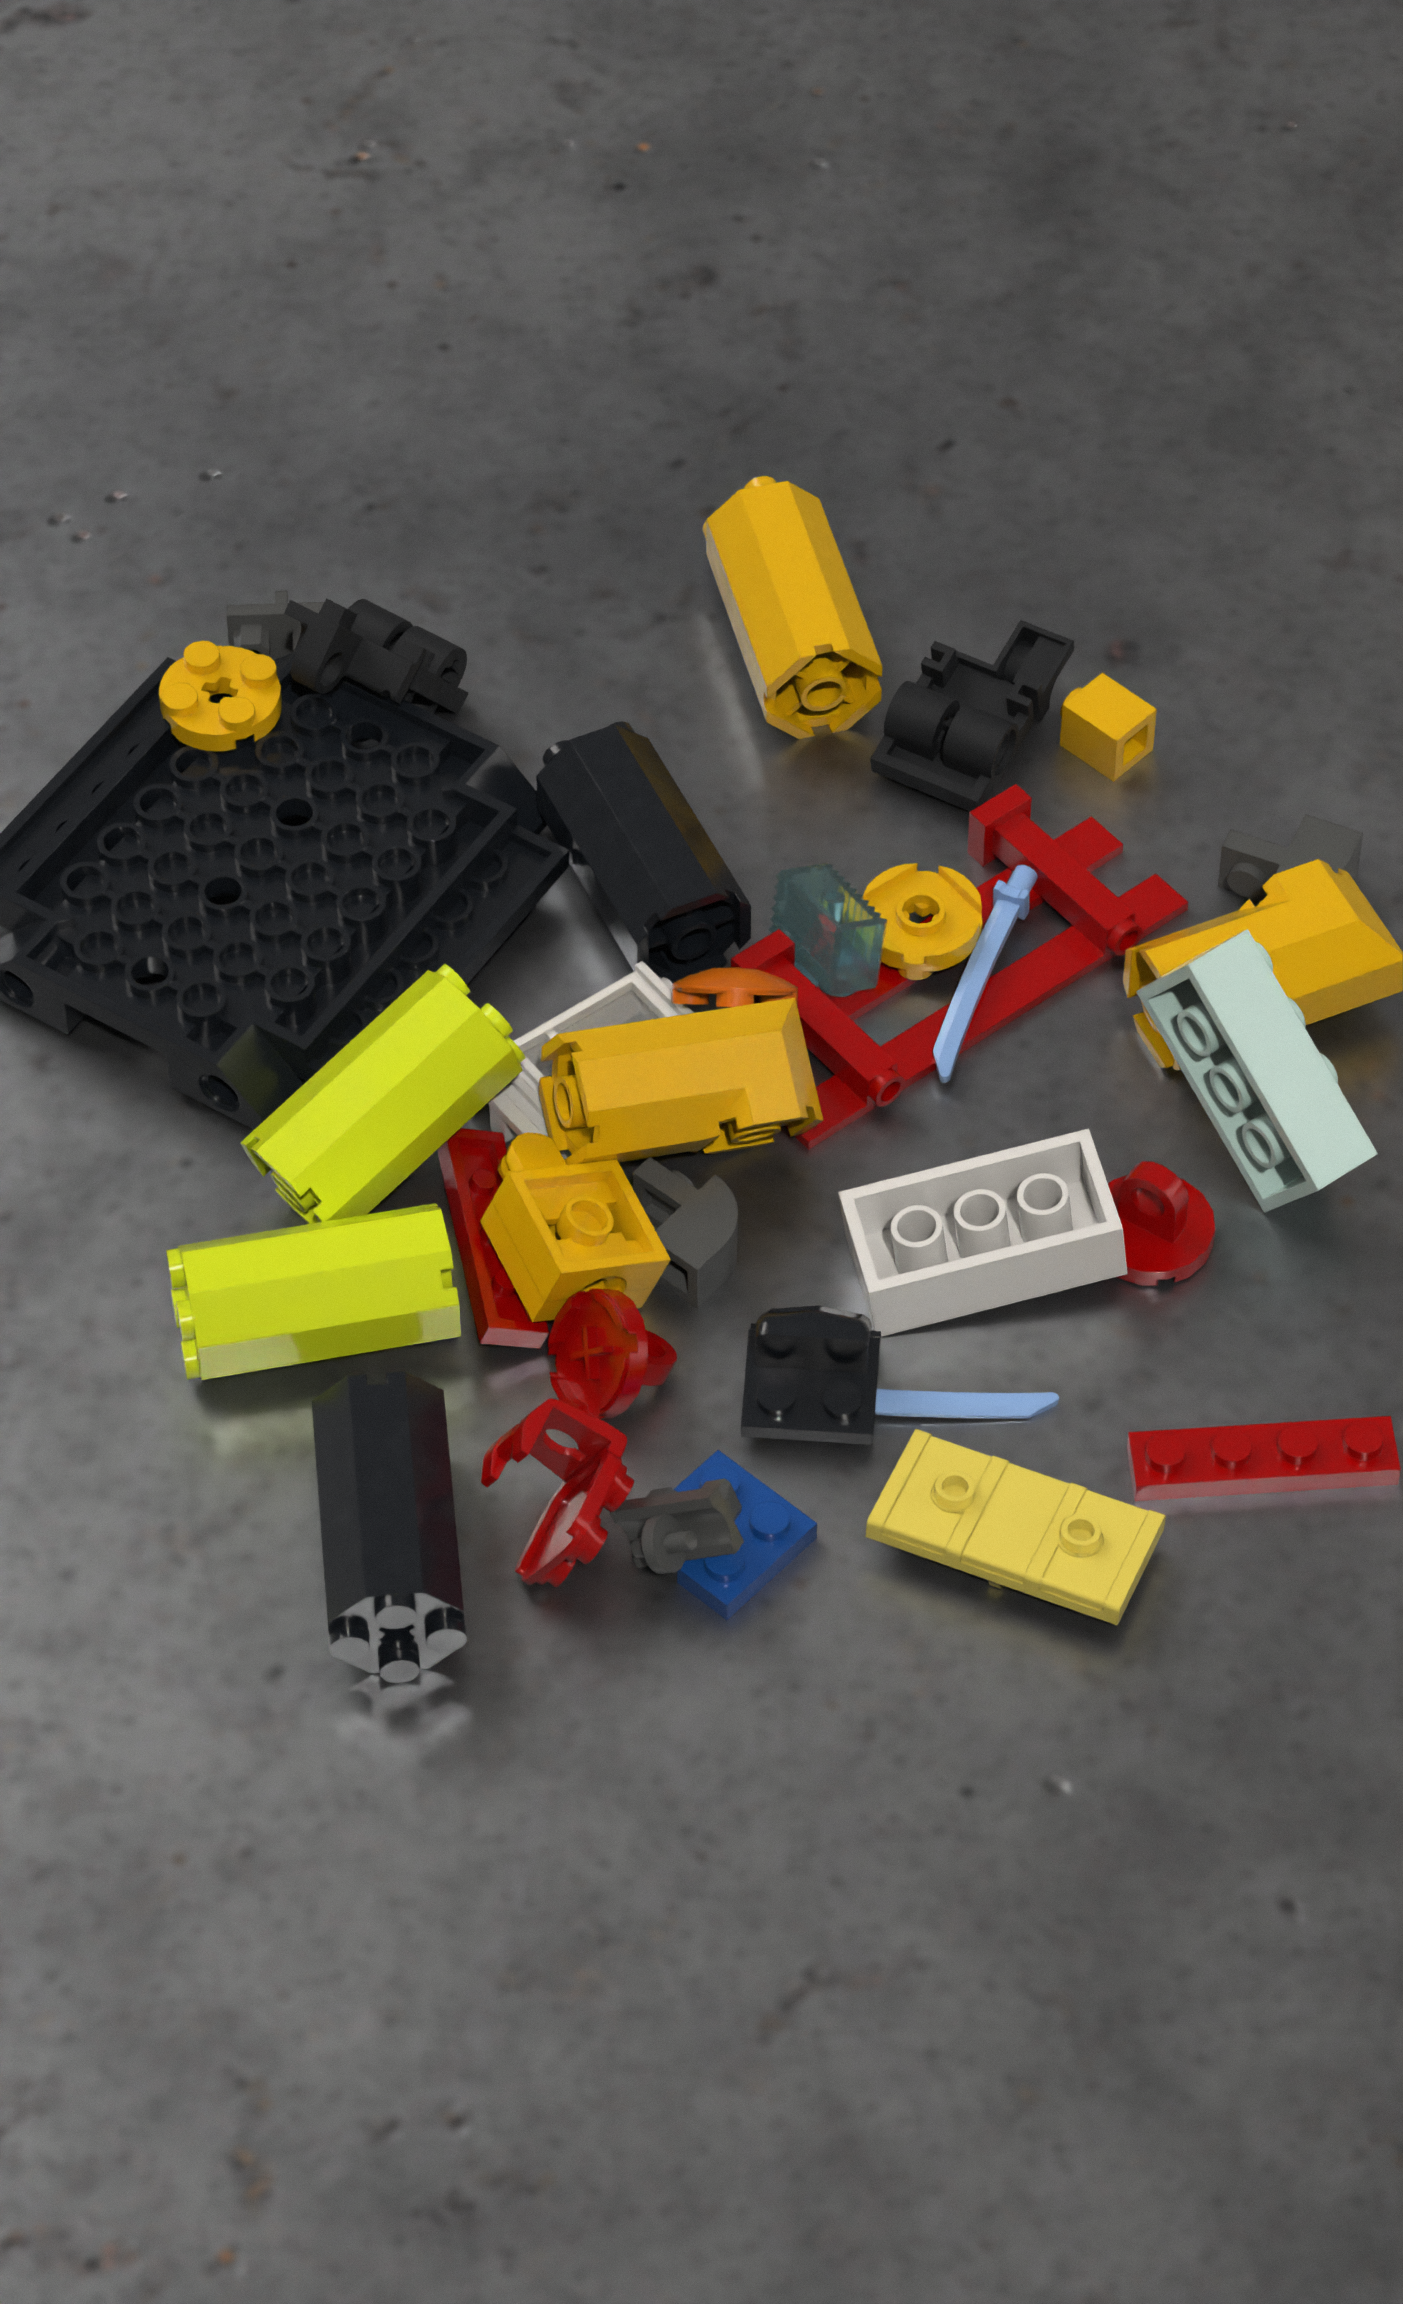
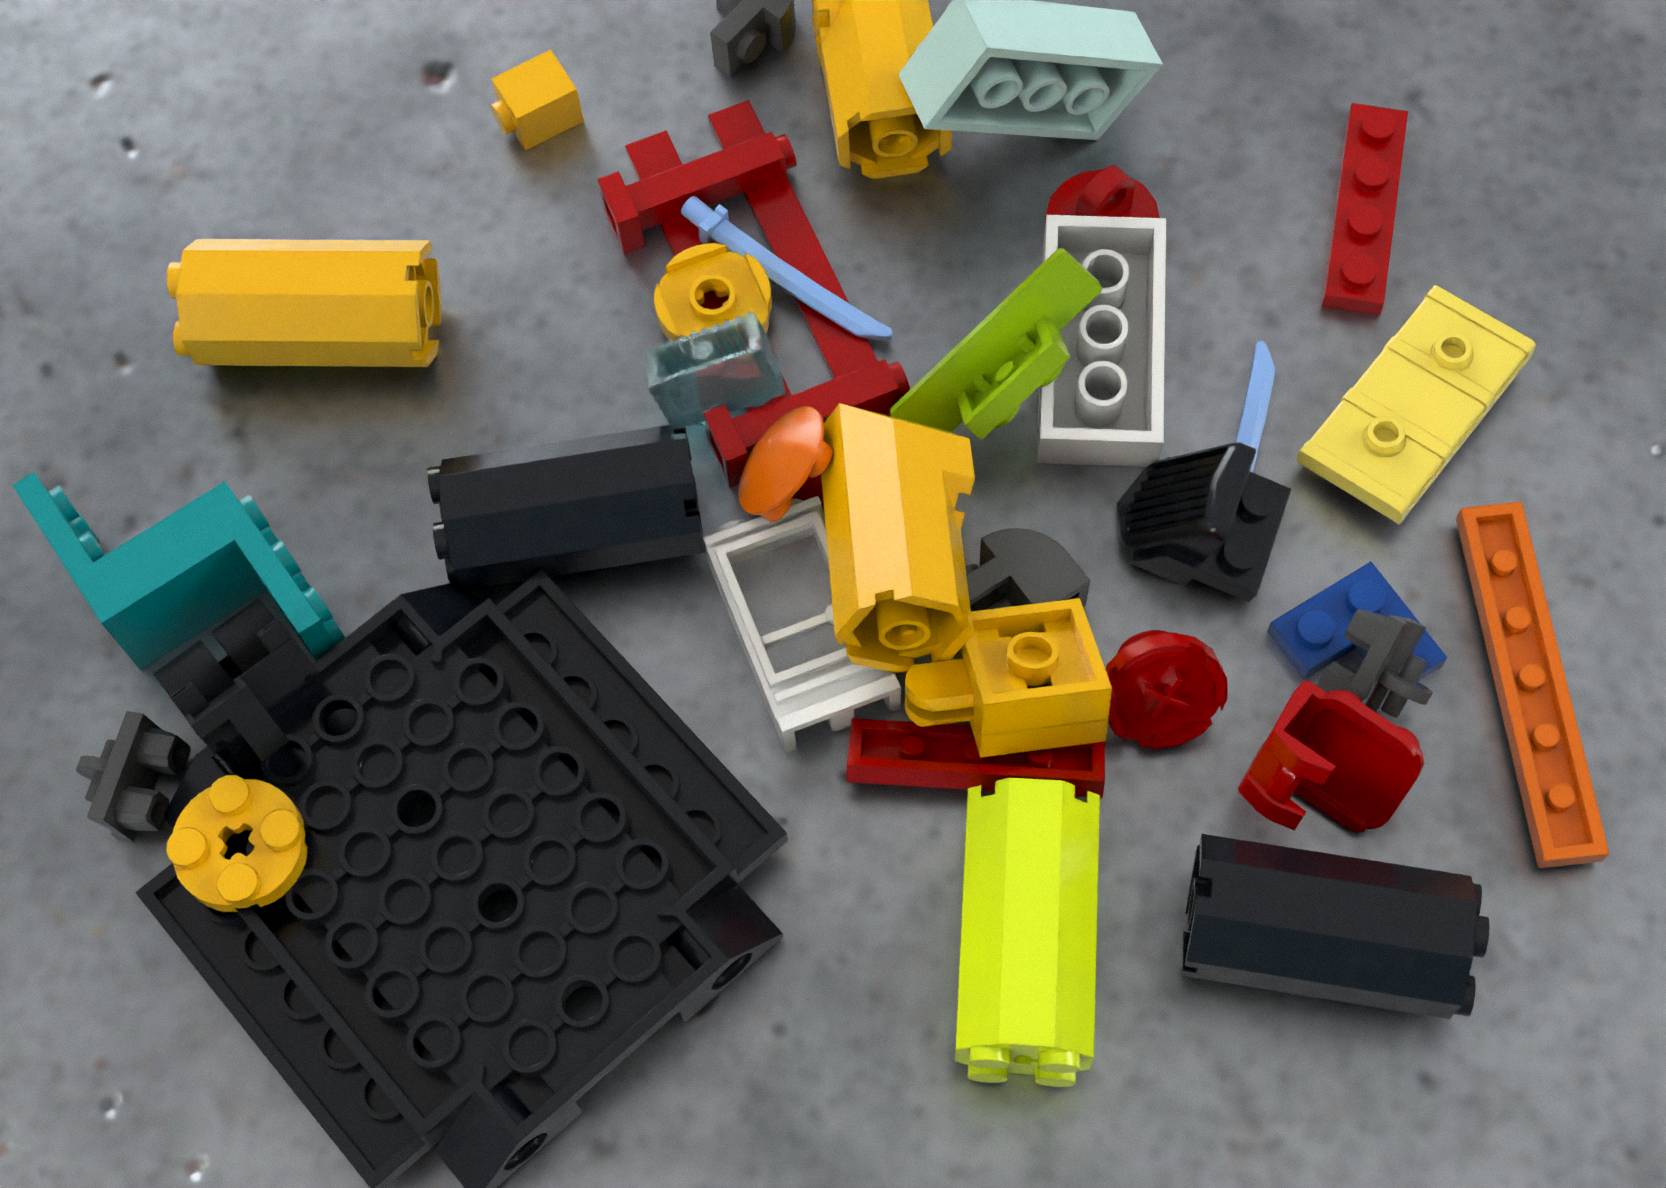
camera: 70 degrees left, 15 degrees up
neon yellow brick [240,964,526,1224] -> none
black plate [870,620,1075,811] -> none
none -> teal bracket [12,472,345,670]
none -> lime bracket [890,248,1102,440]
none -> orange plate [1456,501,1610,869]

